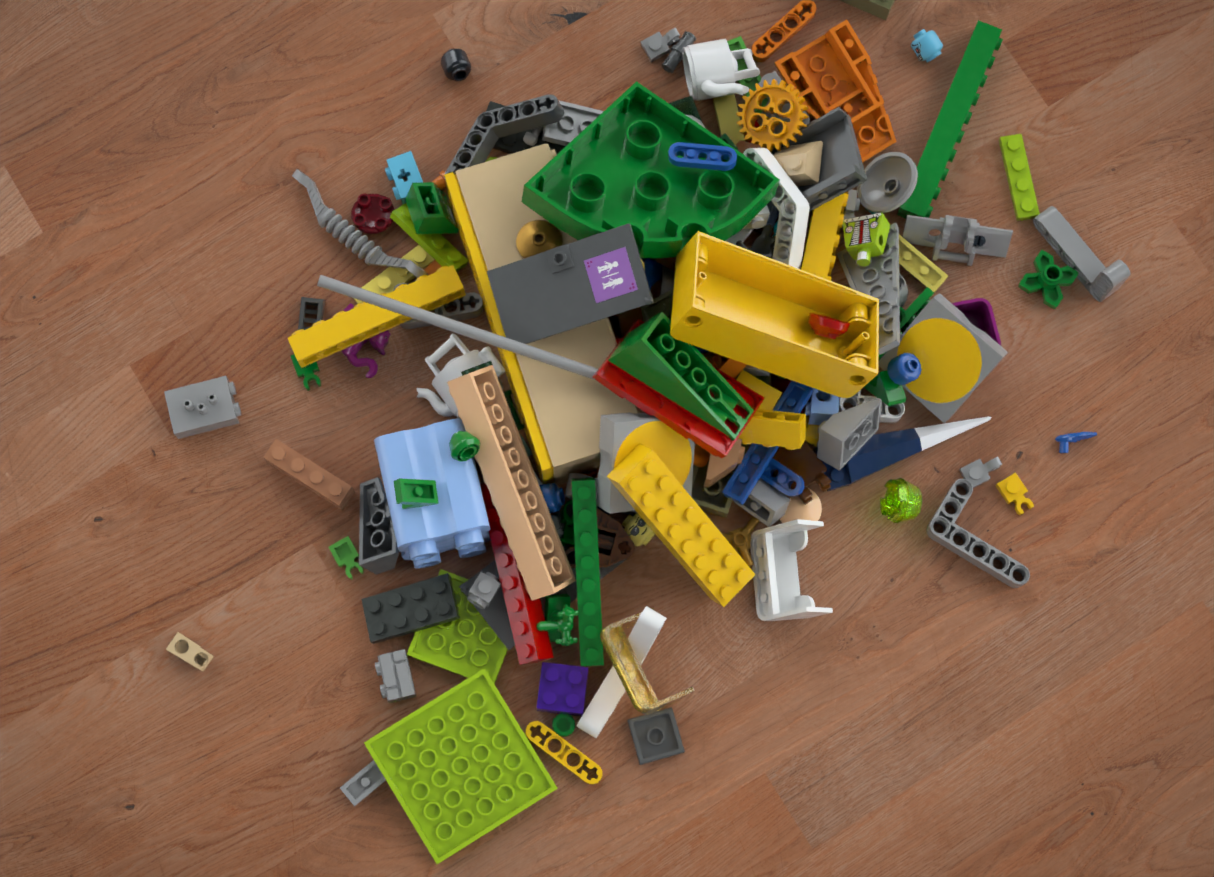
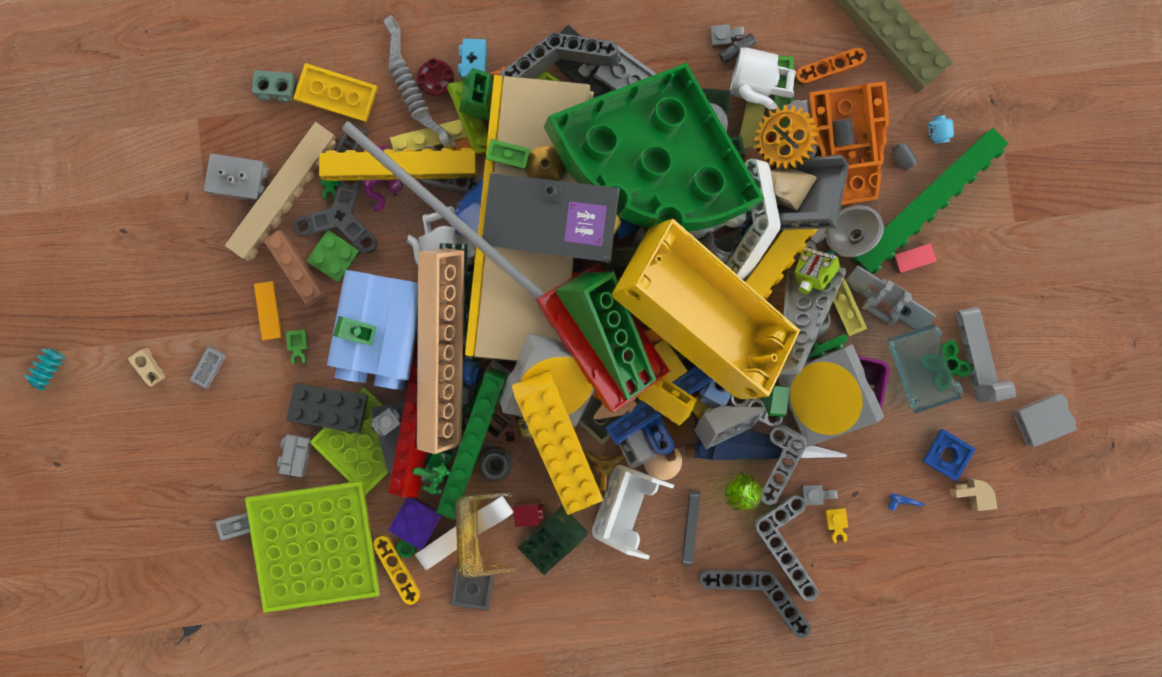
camera: 25 degrees right, 10 degrees up
dark grey wedge [359,477,399,575] -> none
green cone [449,431,480,462] -> none
blue plate [668,142,737,171] -> none
red piece [808,313,850,339] -> none
blue head [887,353,921,385] -> none
lime plate [999,134,1040,221] -> none
none -> teal piece [24,348,66,391]
none -> light grey plate [190,346,227,389]
none -> tan brick [225,122,338,261]
none -> sand green brick [252,70,297,103]
none -> light orange tile [254,281,283,341]
none -> yellow plate [293,63,378,123]
none -> dark grey piece [293,180,377,253]
none -> bright green plate [307,230,361,283]
none -> blue slope [452,180,483,236]
none -> dark grey piece [480,448,513,481]
none -> bright green plate [486,139,531,170]
none -> dark red brick [513,500,544,527]
none -> clear green slope [517,505,589,575]
none -> dark grey beam [682,490,700,566]
none -> dark grey beam [698,568,811,638]
none -> light grey beam [761,425,807,505]
none -> dark grey piece [832,118,855,146]
none -> clear light blue windscreen [886,323,963,414]
none -> dark grey brick [890,142,918,171]
none -> coral tile [893,243,937,273]
none -> blue piece [922,429,976,482]
none -> tan brick [949,479,997,511]
none -> light grey brick [1012,394,1077,447]

